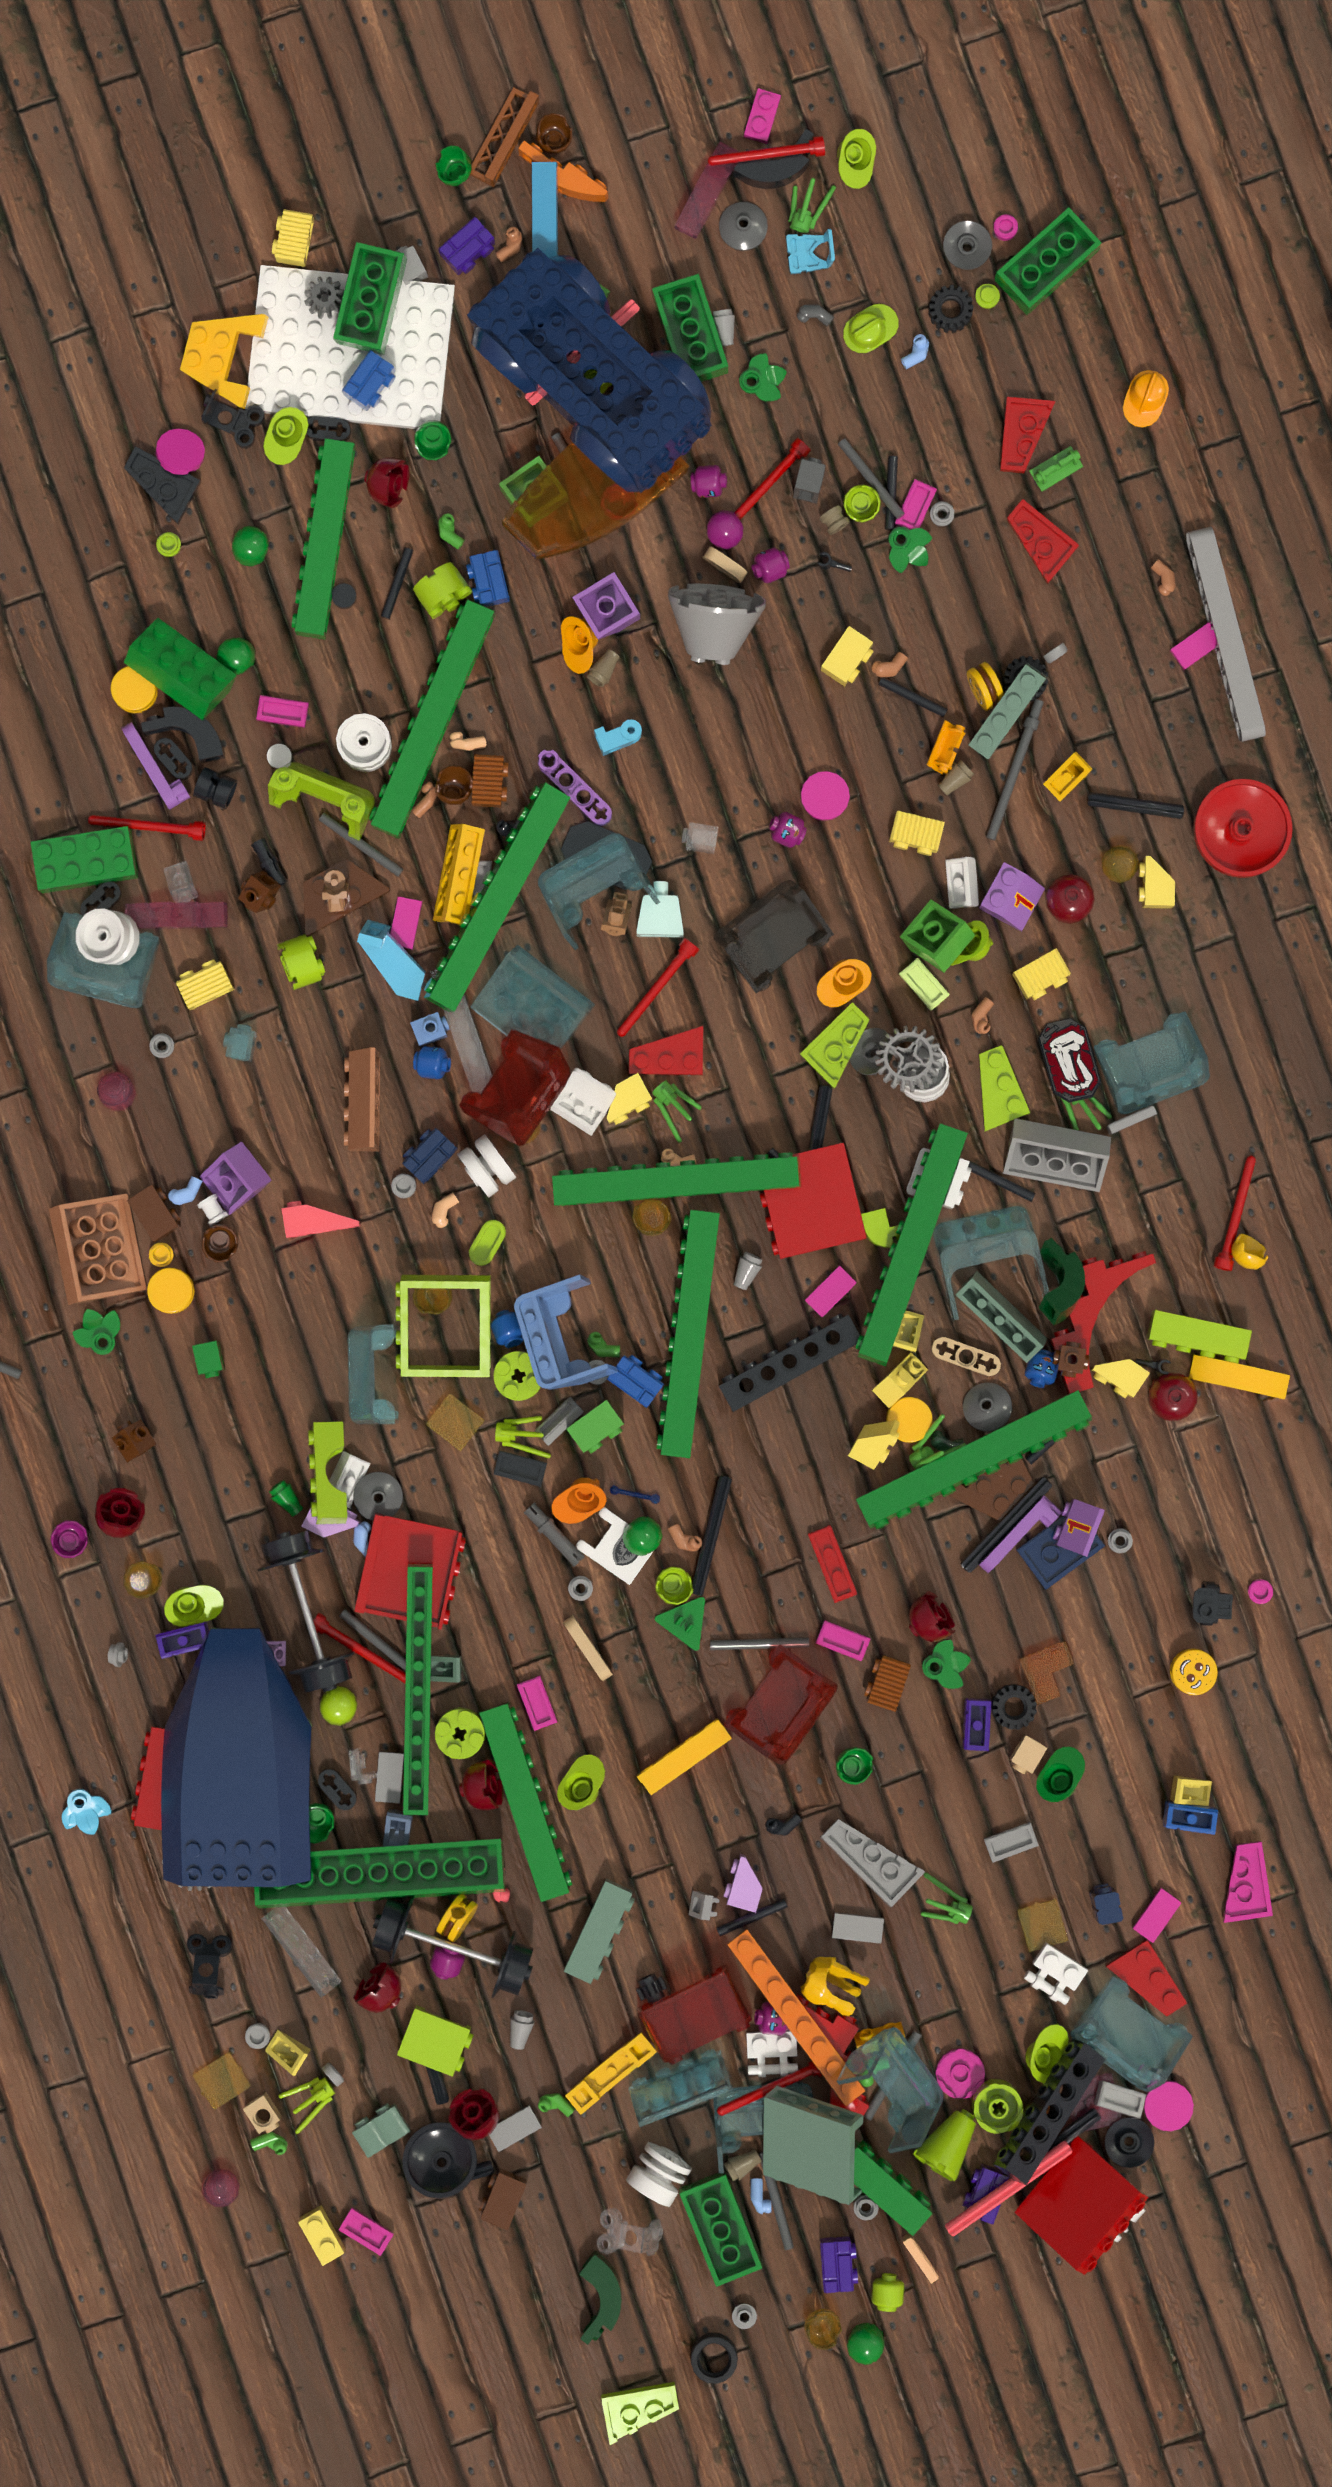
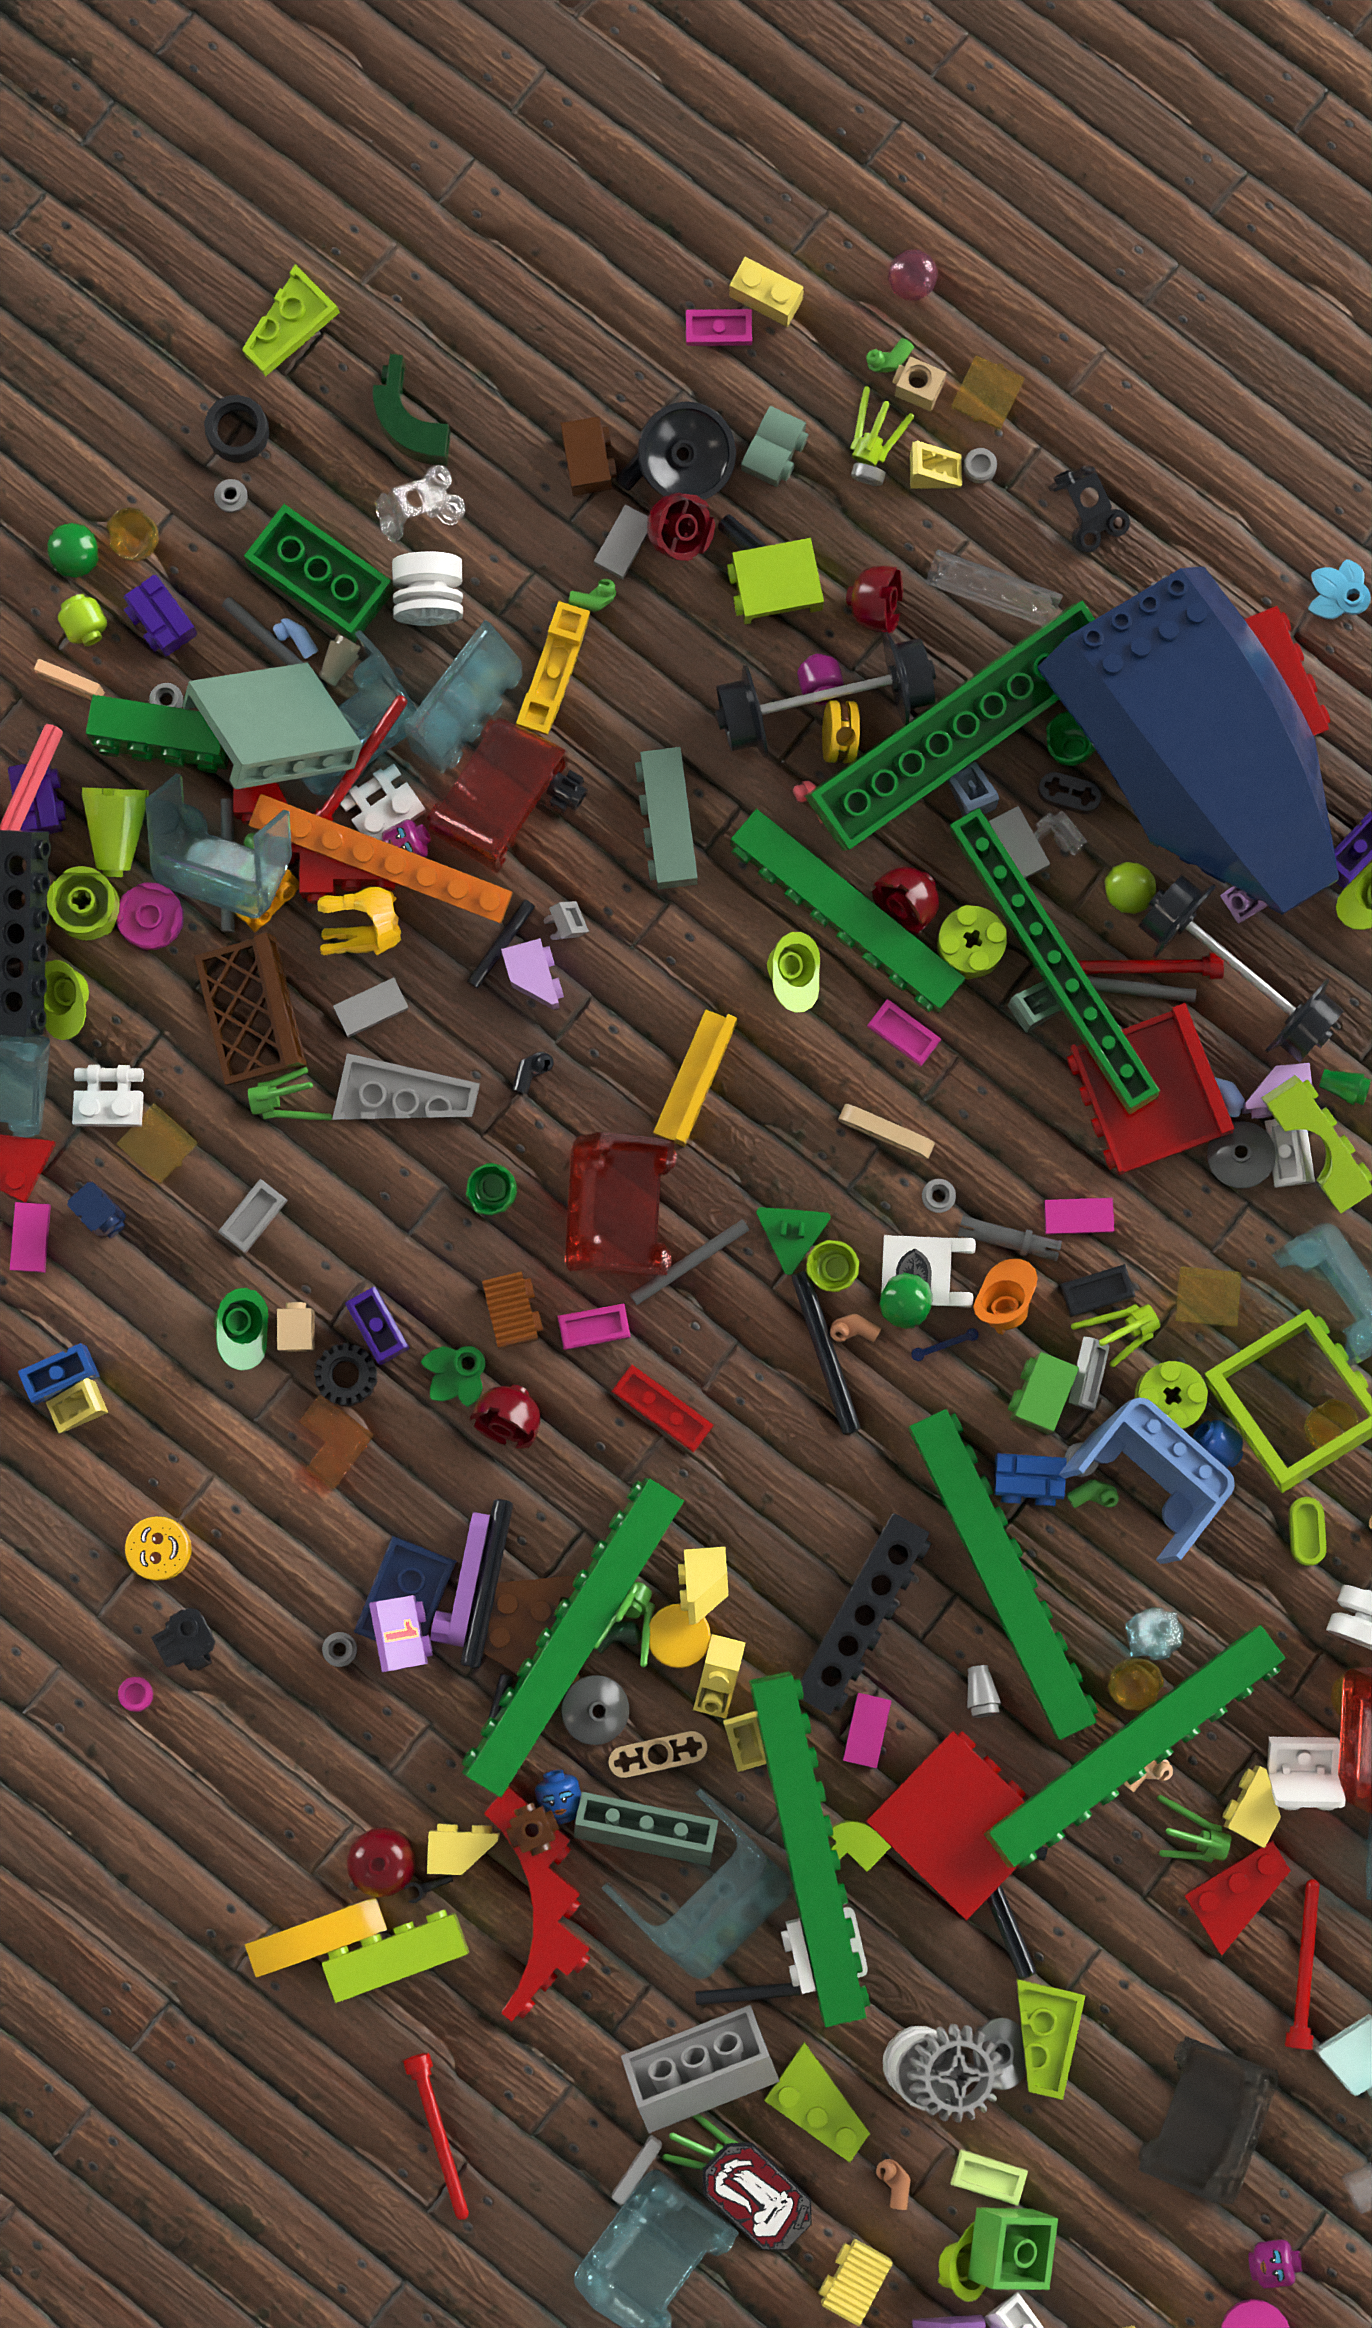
camera: 150 degrees right, 5 degrees down
light grey cone [510,2010,535,2049] -> none
light orange piece [817,959,871,1007] -> none
dark green arch [1038,1238,1085,1326] -> none
yellow hair [1231,1234,1269,1270] -> none
none -> reddish brown fence [194,932,307,1086]
none -> dark pink tile [1044,1198,1114,1235]
none -> clear light blue brick [1126,1608,1183,1660]

